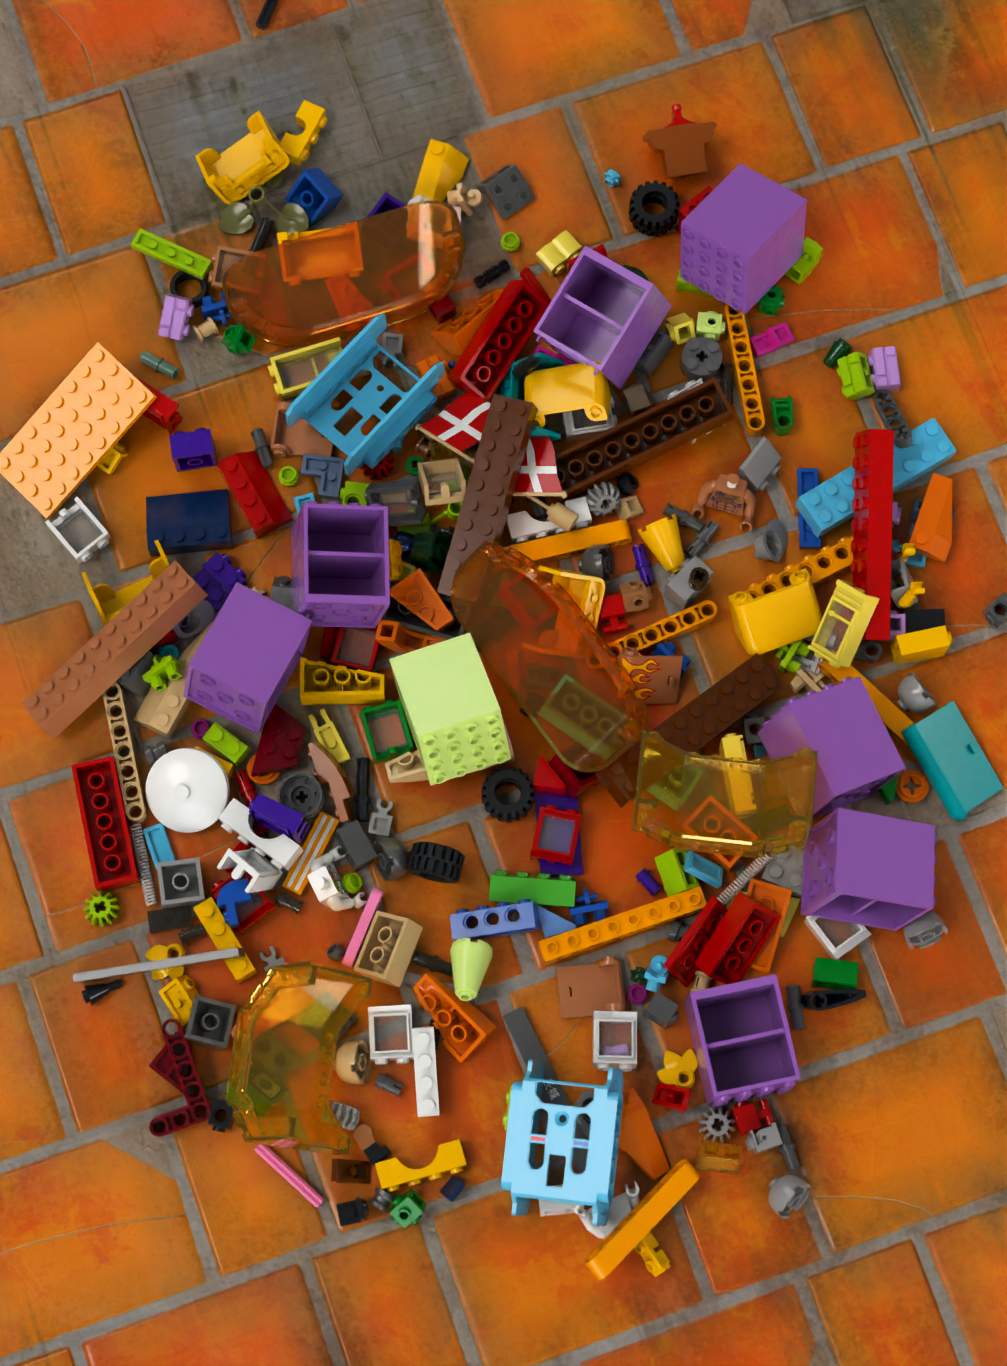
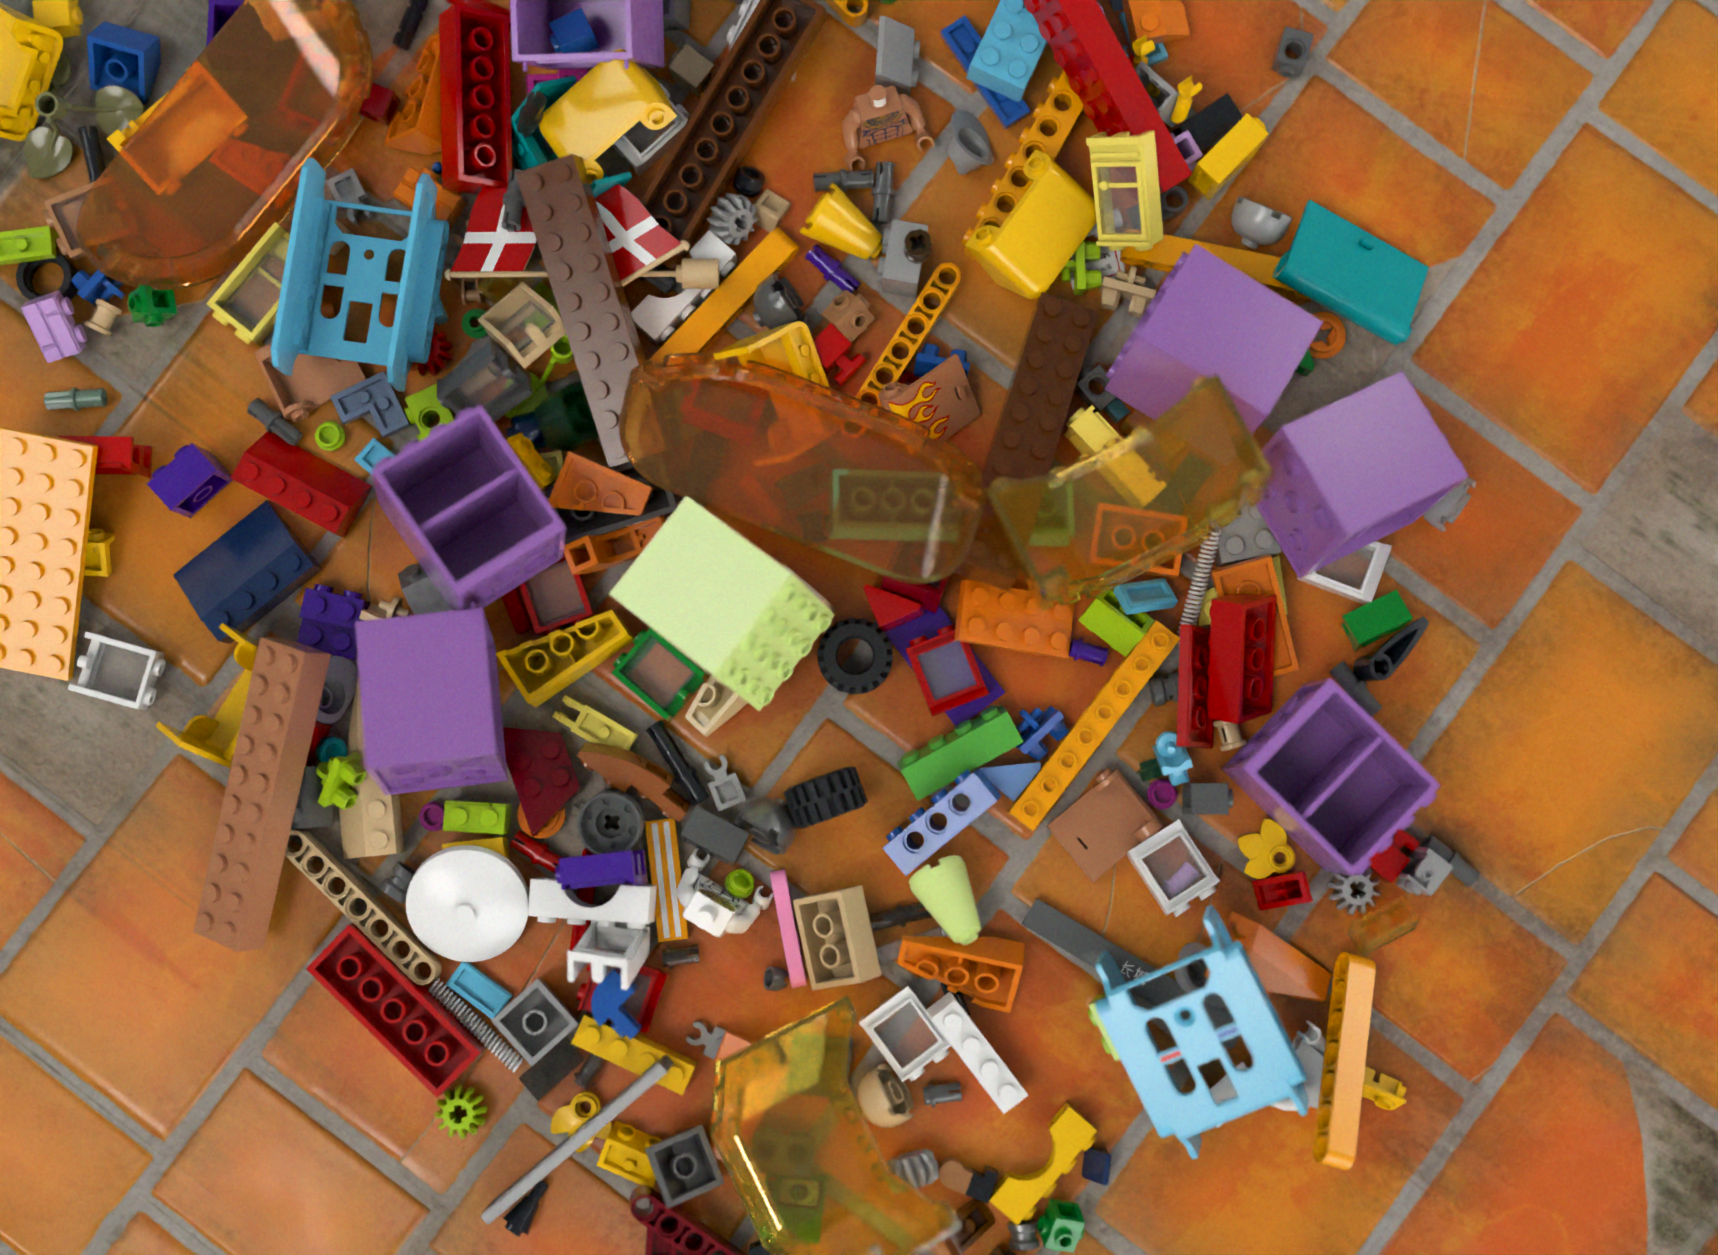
camera: 30 degrees left, 10 degrees up
light grey cylinder [768,1174,811,1219] -> none
none -> dark grey pin [501,169,526,232]
none -> blue brick [549,8,599,54]
none -> orange plate [954,579,1075,659]

